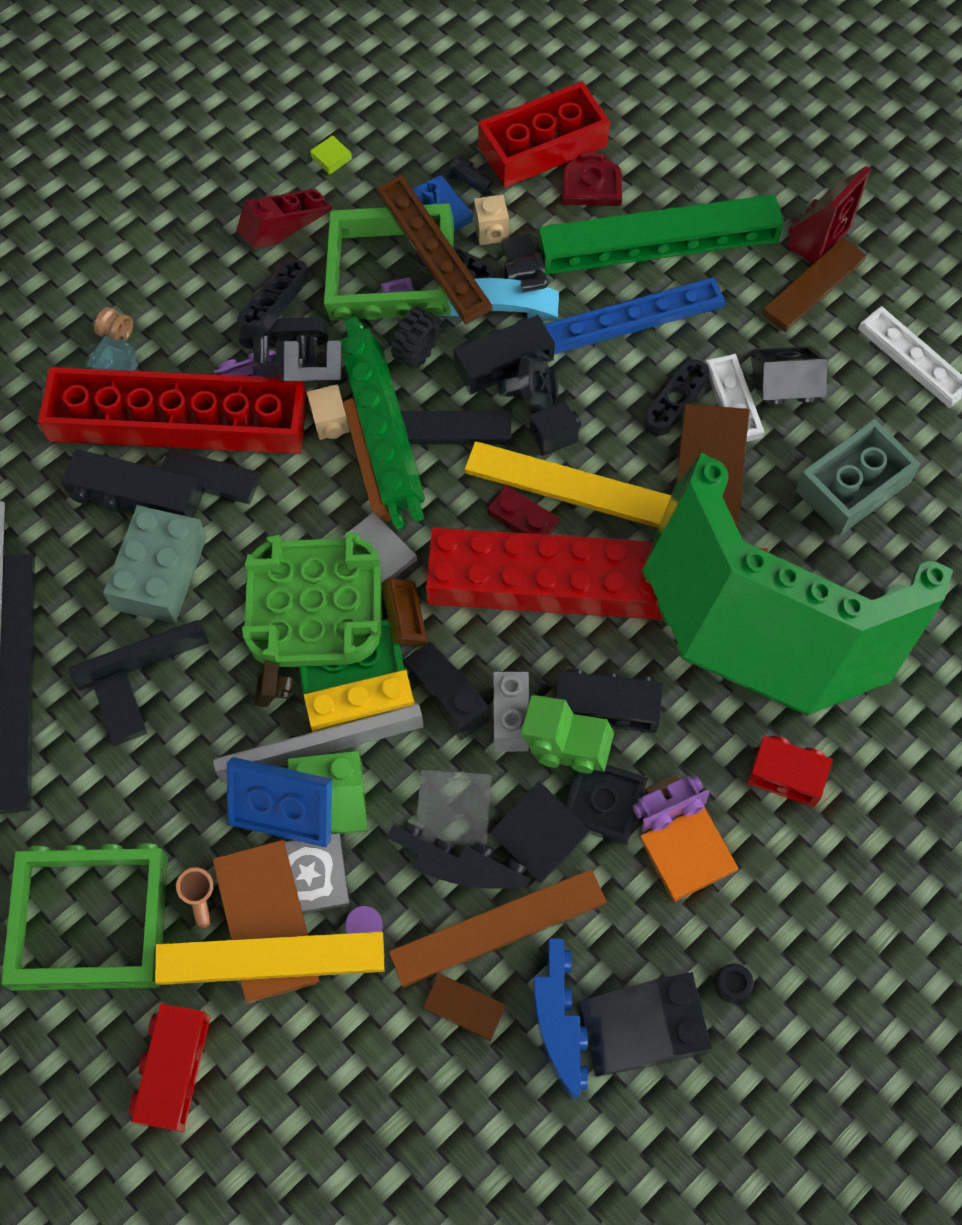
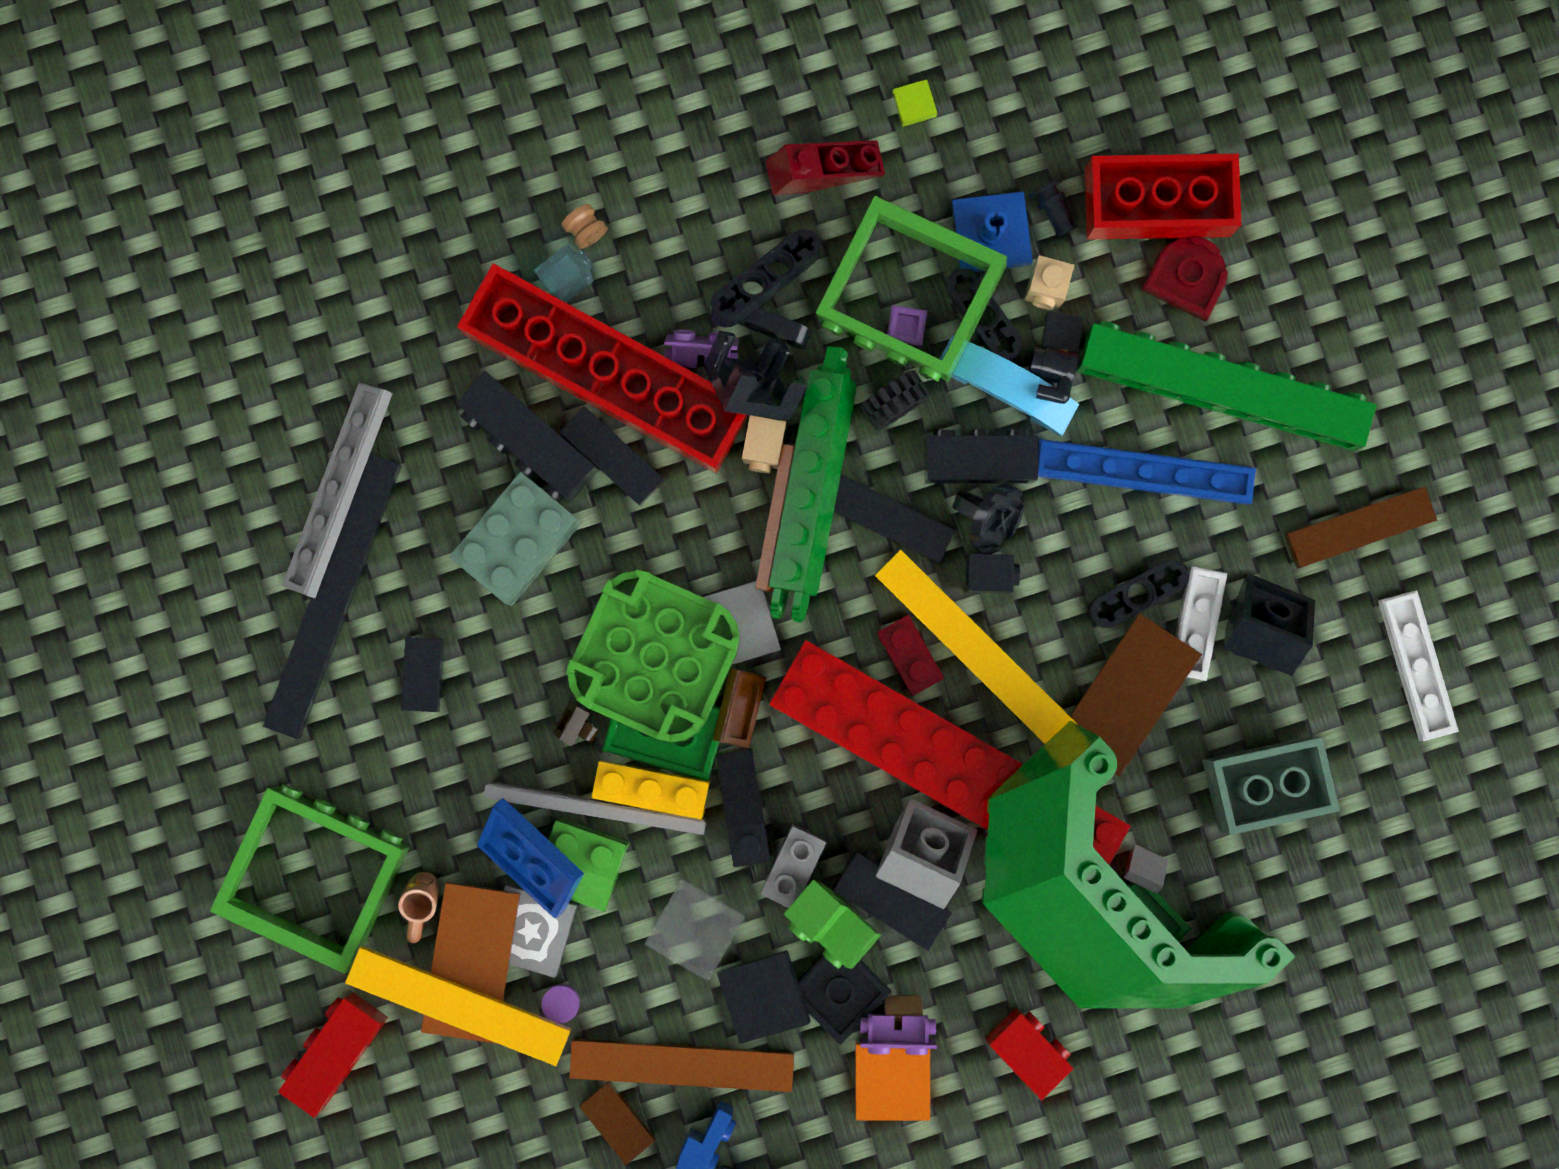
camera: 25 degrees right, 20 degrees up
black tile [68,620,209,691] -> none
reddish brown tile [375,174,493,325] -> none
black slope [387,820,531,889] -> none
dark red slope [787,166,871,264] -> none
none -> light grey brick [876,798,977,909]

